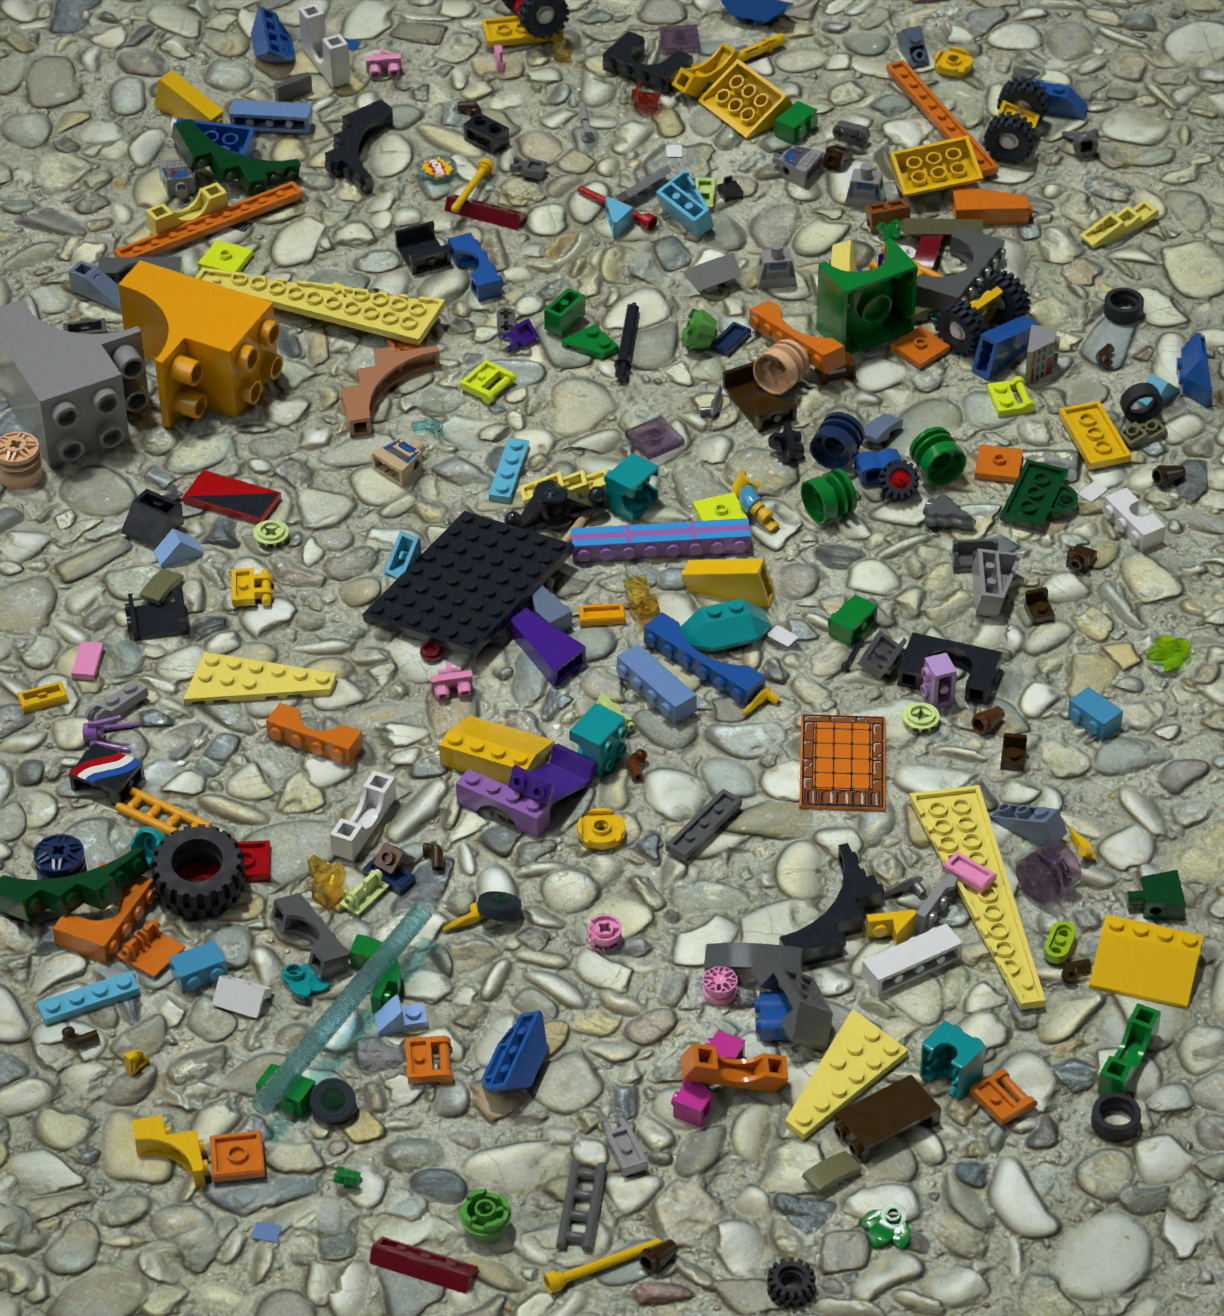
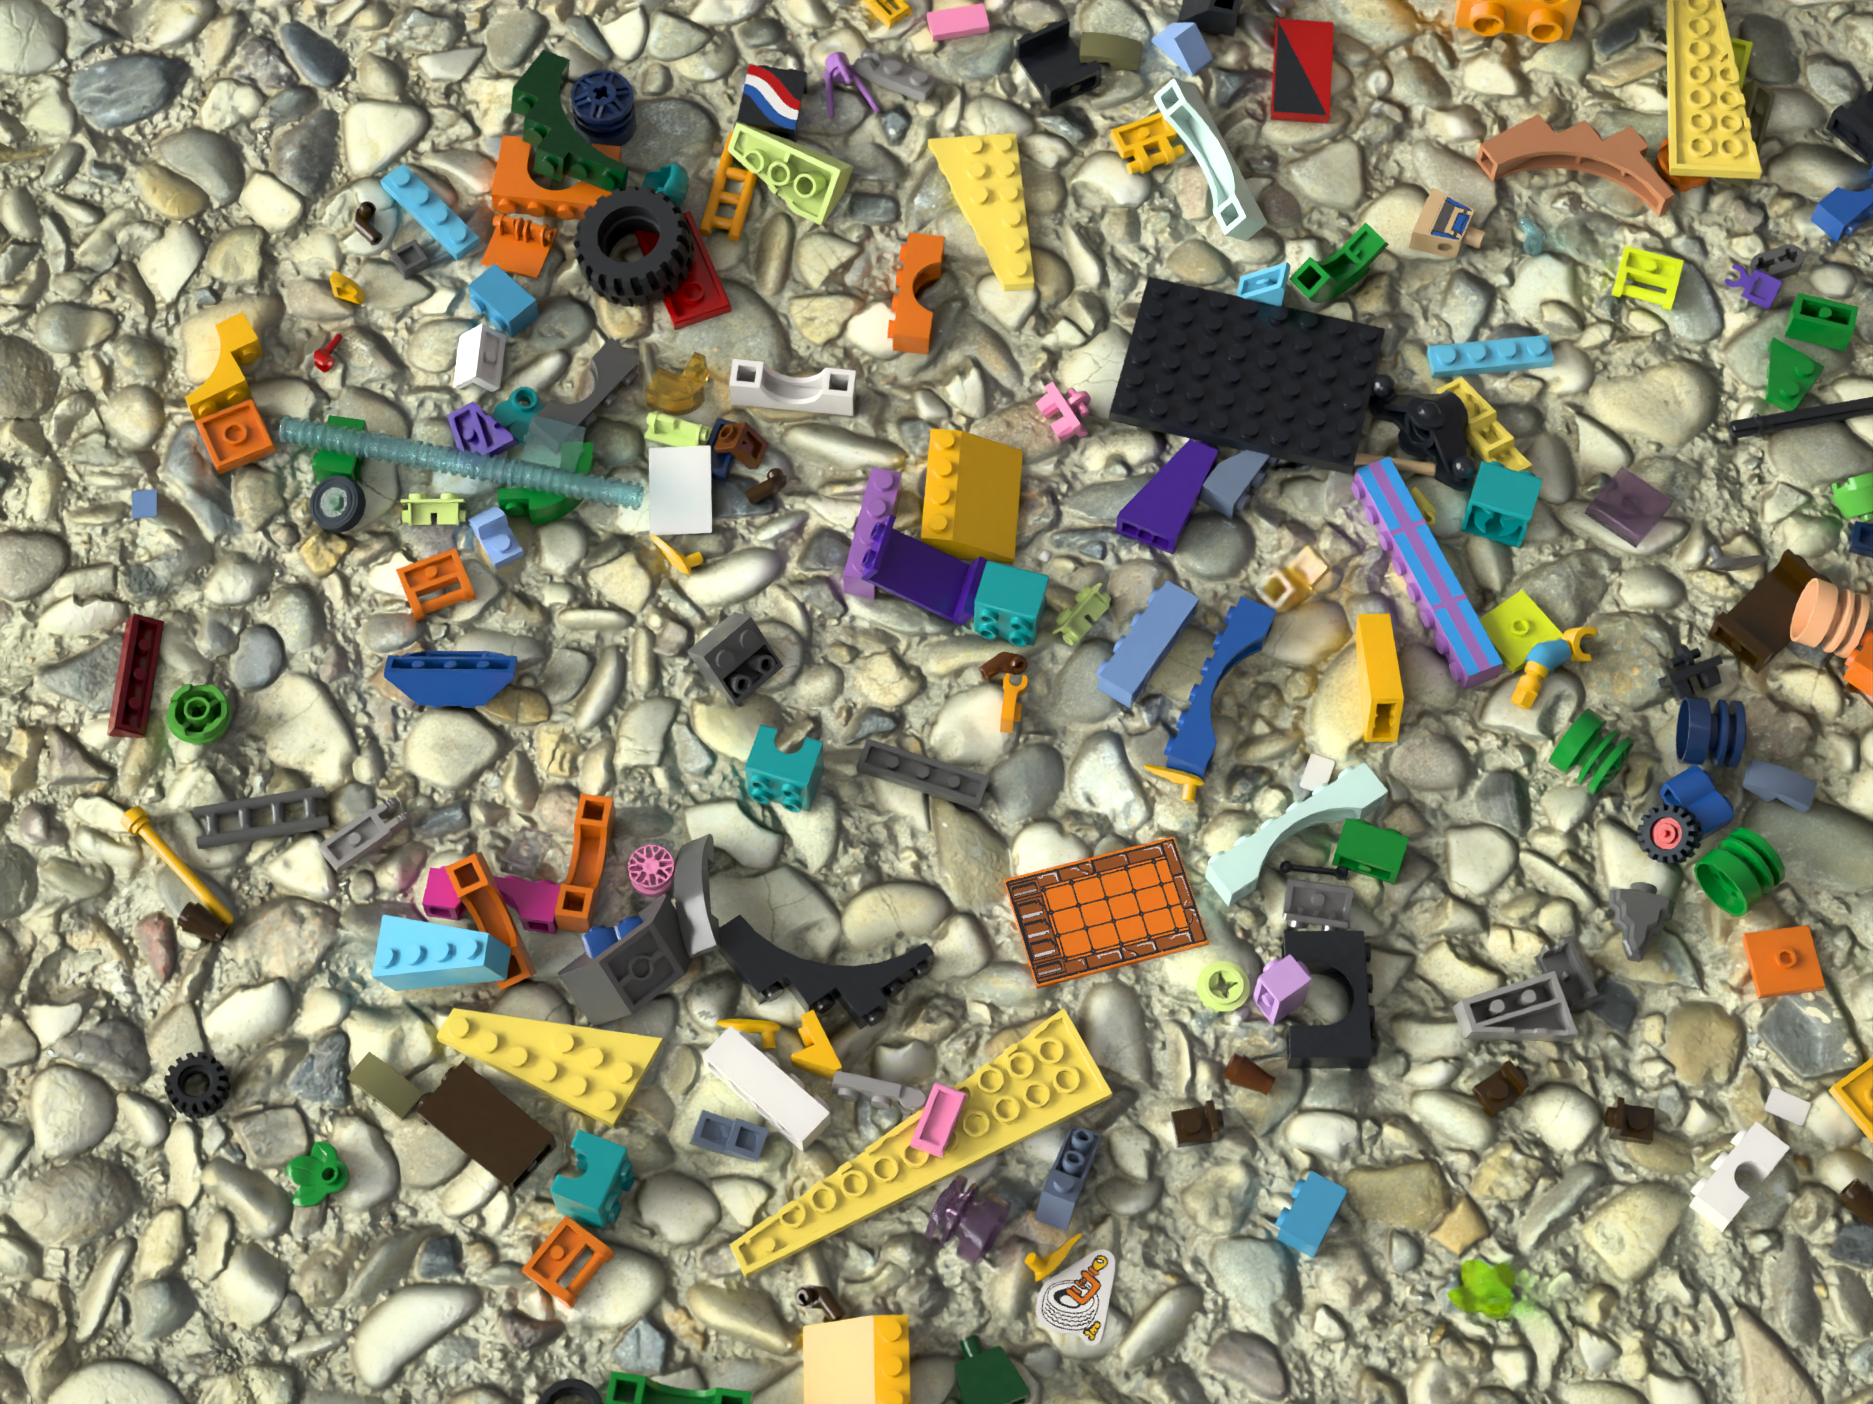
camera: 70 degrees right, 20 degrees up
yellowish green gear [253,520,289,547] -> none
green piece [333,1166,361,1188] -> none
dark red plate [420,641,443,661] -> none
black wheel [477,891,521,921] -> none
yellow plate [577,808,625,850] -> none
light orange tile [578,603,625,627] -> none
bright pink wheel [588,914,622,952] -> none
teal wedge [680,598,771,651] -> none
flat silver bar [884,876,927,897] -> none
dark green plate [1000,459,1078,531] -> none
lime plate [1044,921,1076,963] -> none
none -> red hand [314,334,343,373]
none -> medium azure wedge [372,915,511,991]
none -> dark grey tile [389,239,431,280]
none -> yellowish green hinge [401,493,468,526]
none -> dark purple wing [447,401,520,471]
none -> clear plate [500,826,553,880]
none -> clear light blue piece [521,415,586,475]
none -> orange arch [554,793,616,933]
none -> white sticker [649,445,712,536]
none -> dark grey slope [687,612,783,706]
none -> sand blue slope [689,1109,769,1162]
none -> yellow bar [716,1019,781,1050]
none -> yellowish green wedge [727,122,854,225]
none -> teal piece [745,725,824,813]
none -> light orange plate [1000,673,1028,733]
none -> sticker [1036,1249,1115,1347]
none -> light aqua arch [1153,78,1267,241]
none -> light aqua arch [1205,762,1389,907]
none -> green arch [1289,222,1389,303]

